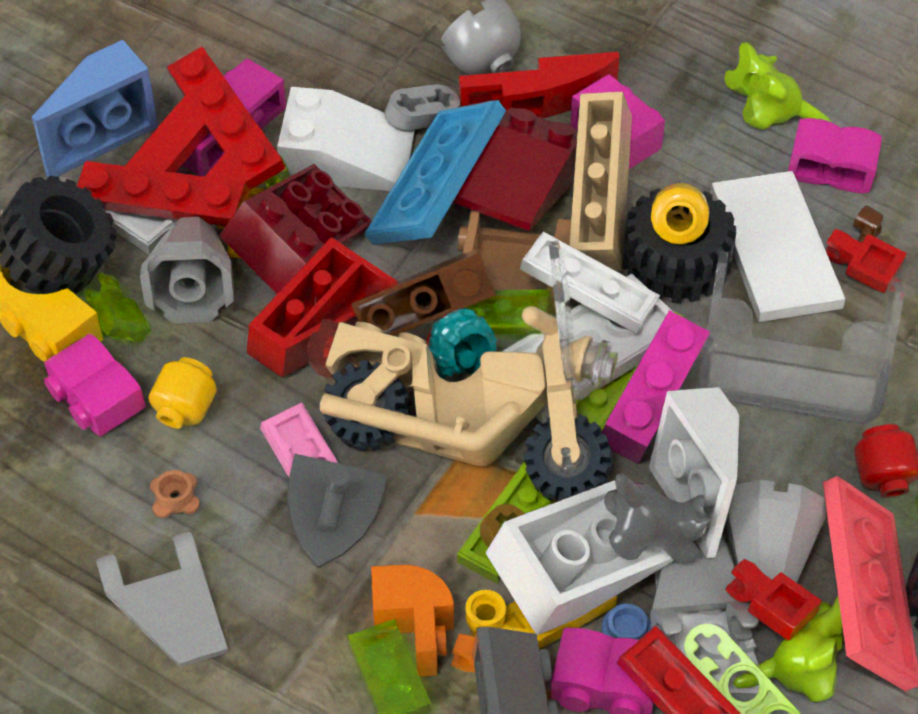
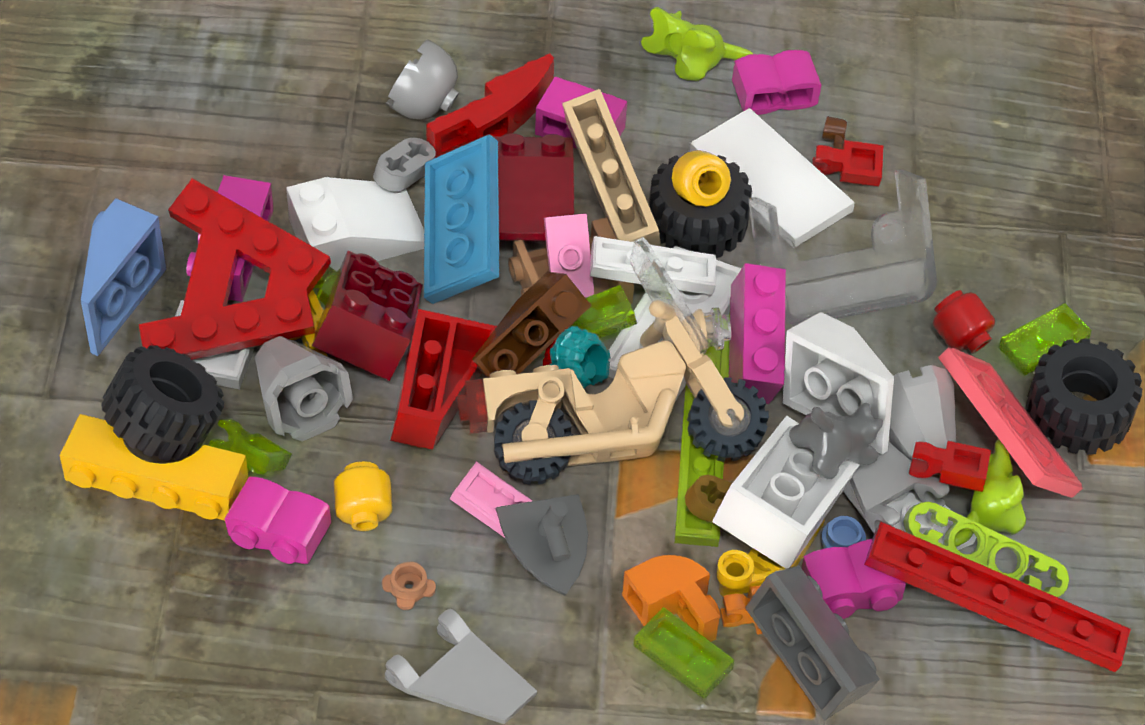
camera: 30 degrees left, 0 degrees up
none -> bright pink plate [544,214,595,297]

